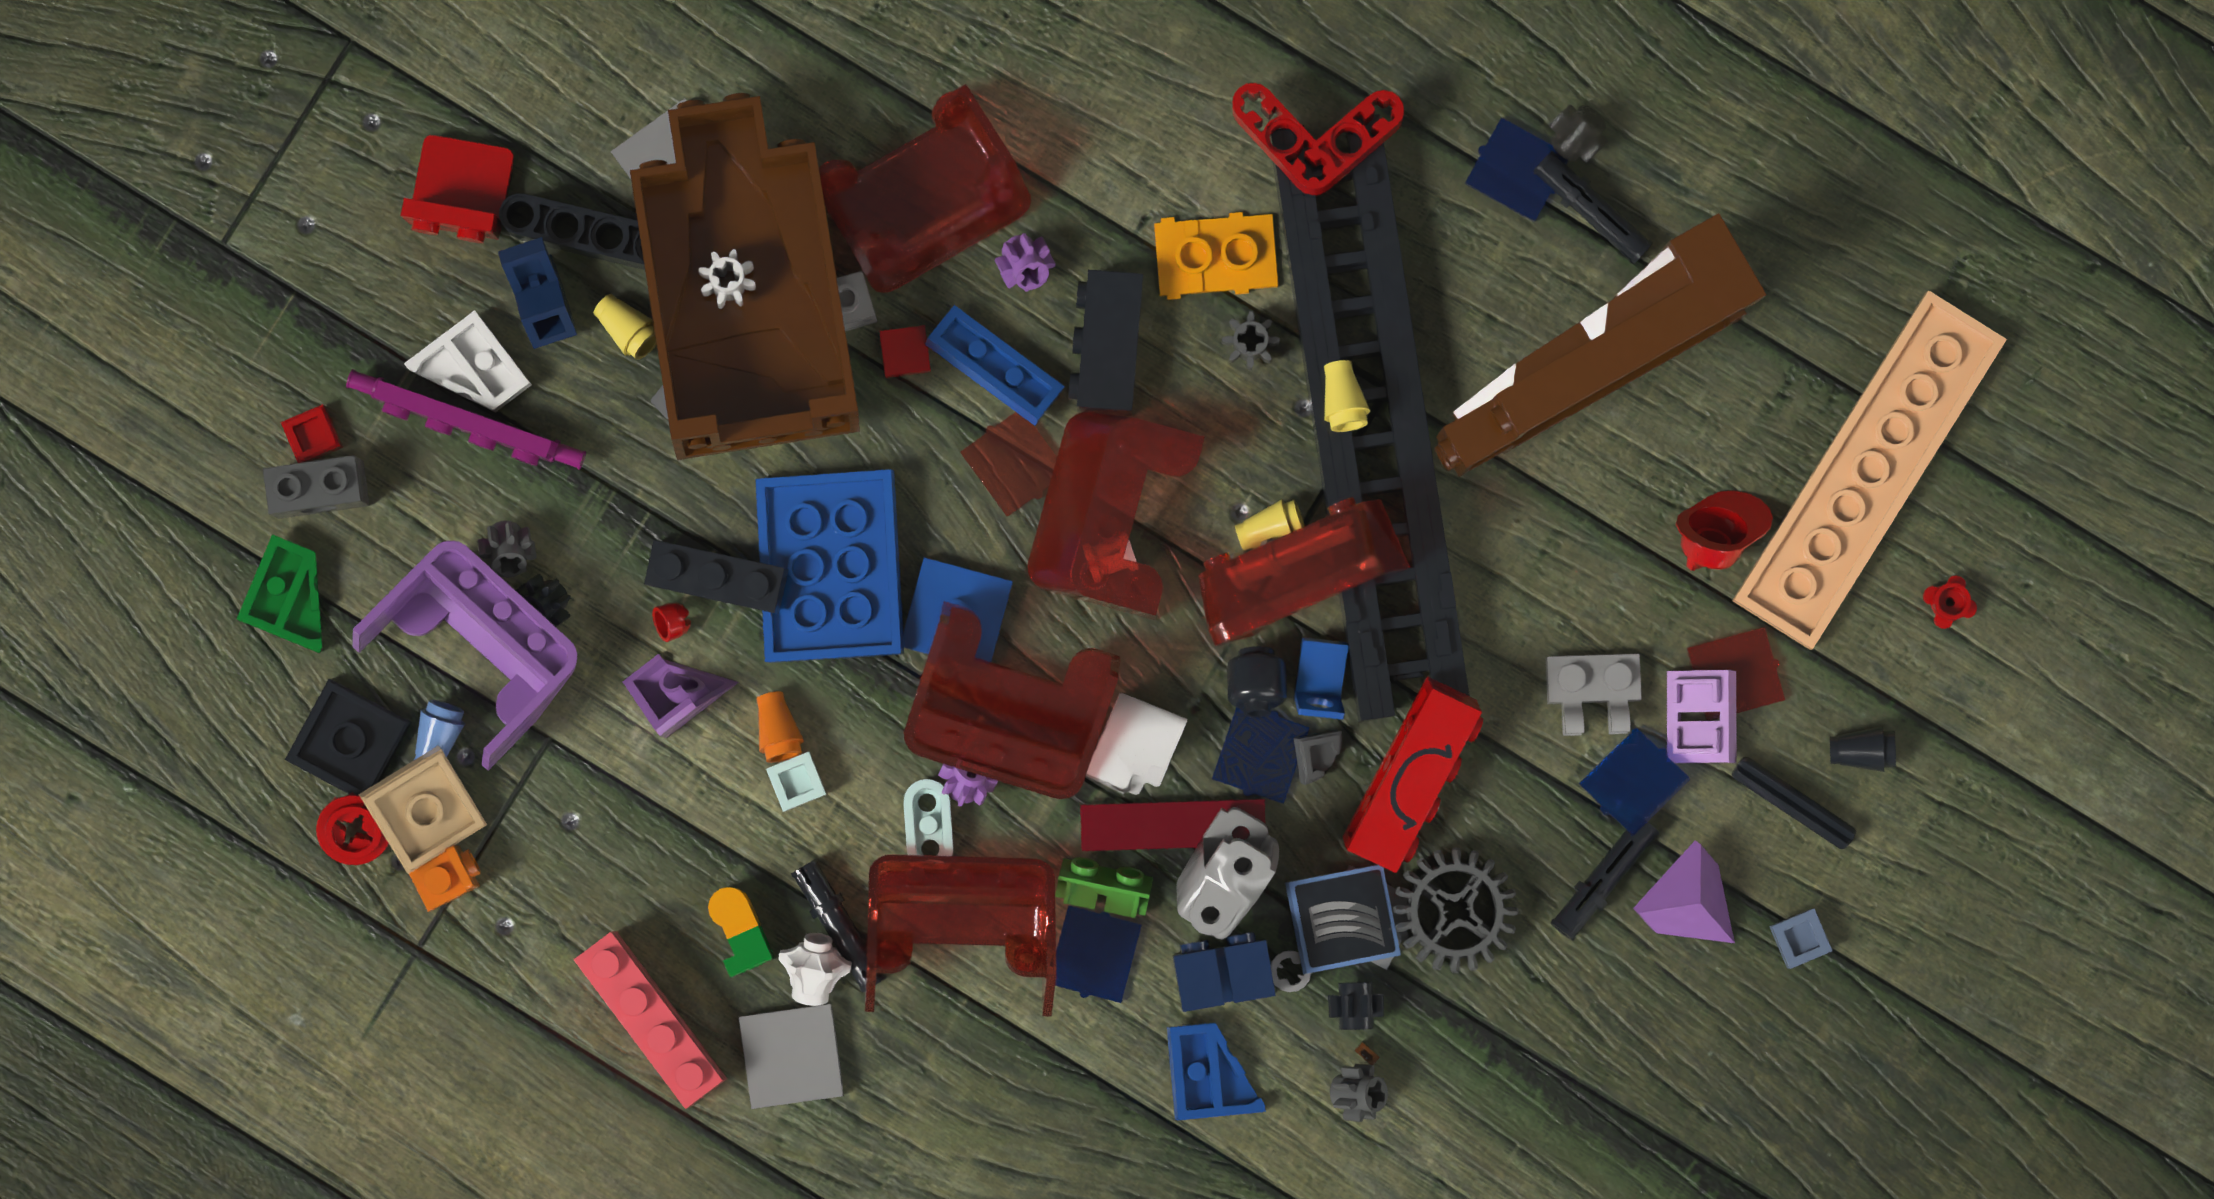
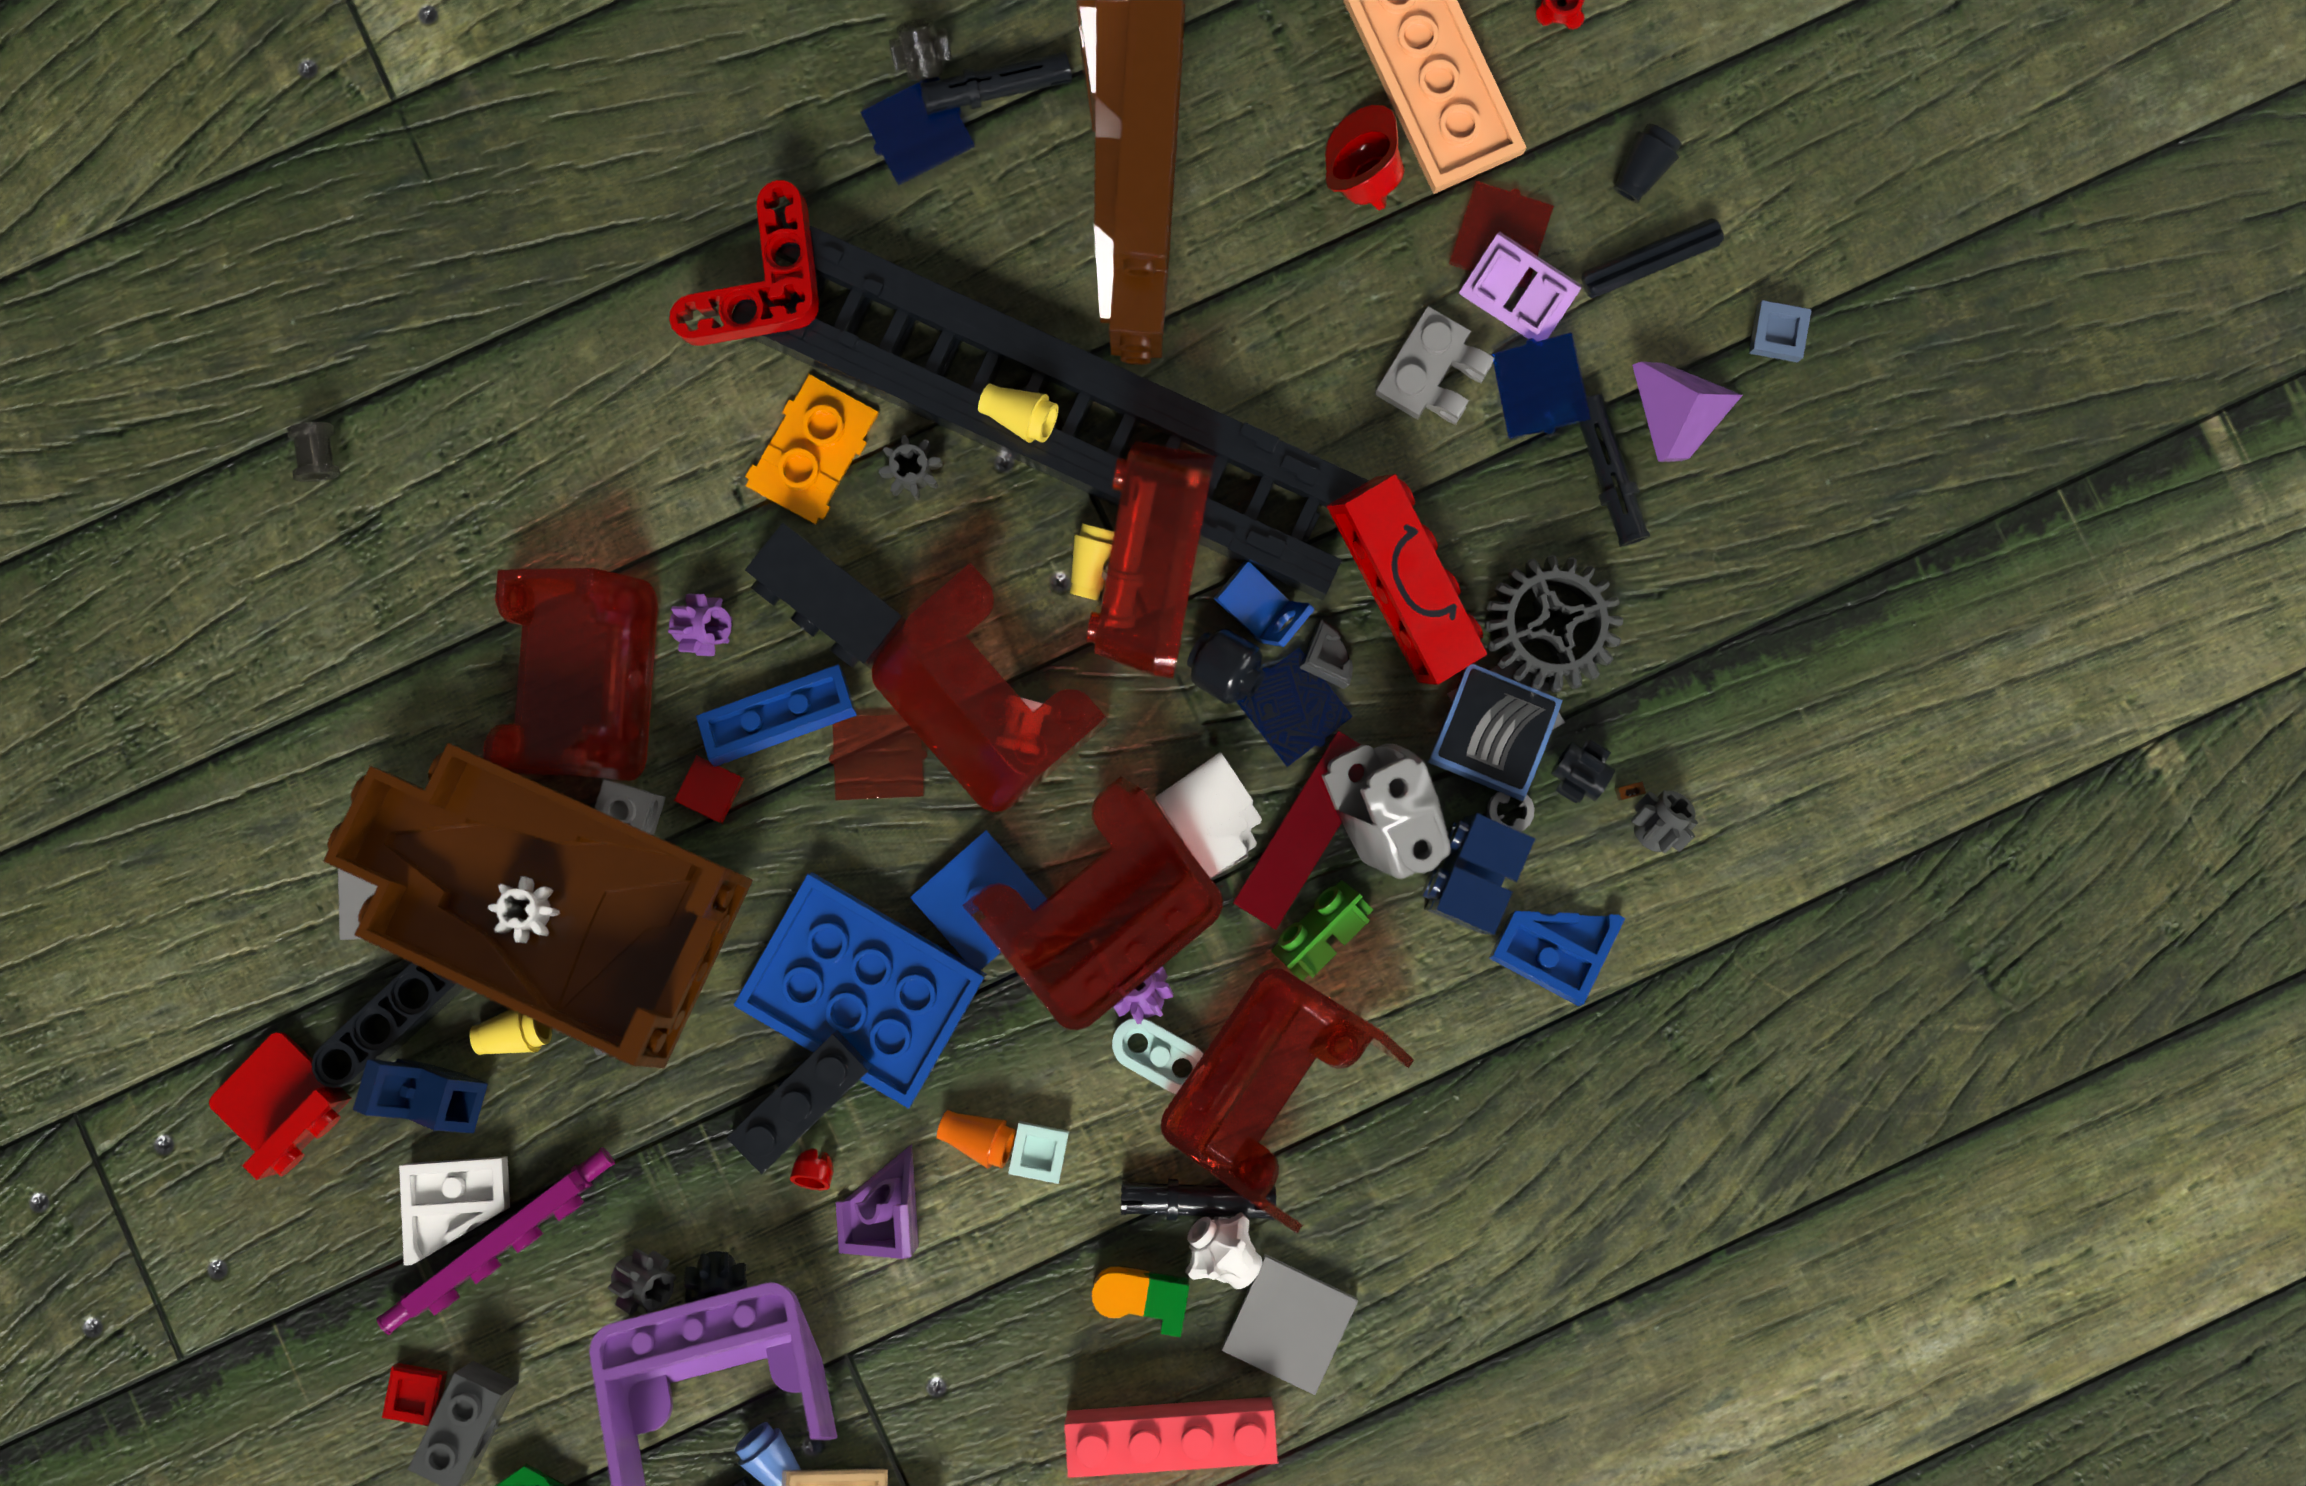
camera: 55 degrees left, 0 degrees up
clear blue piece [1048,905,1142,1003] -> none

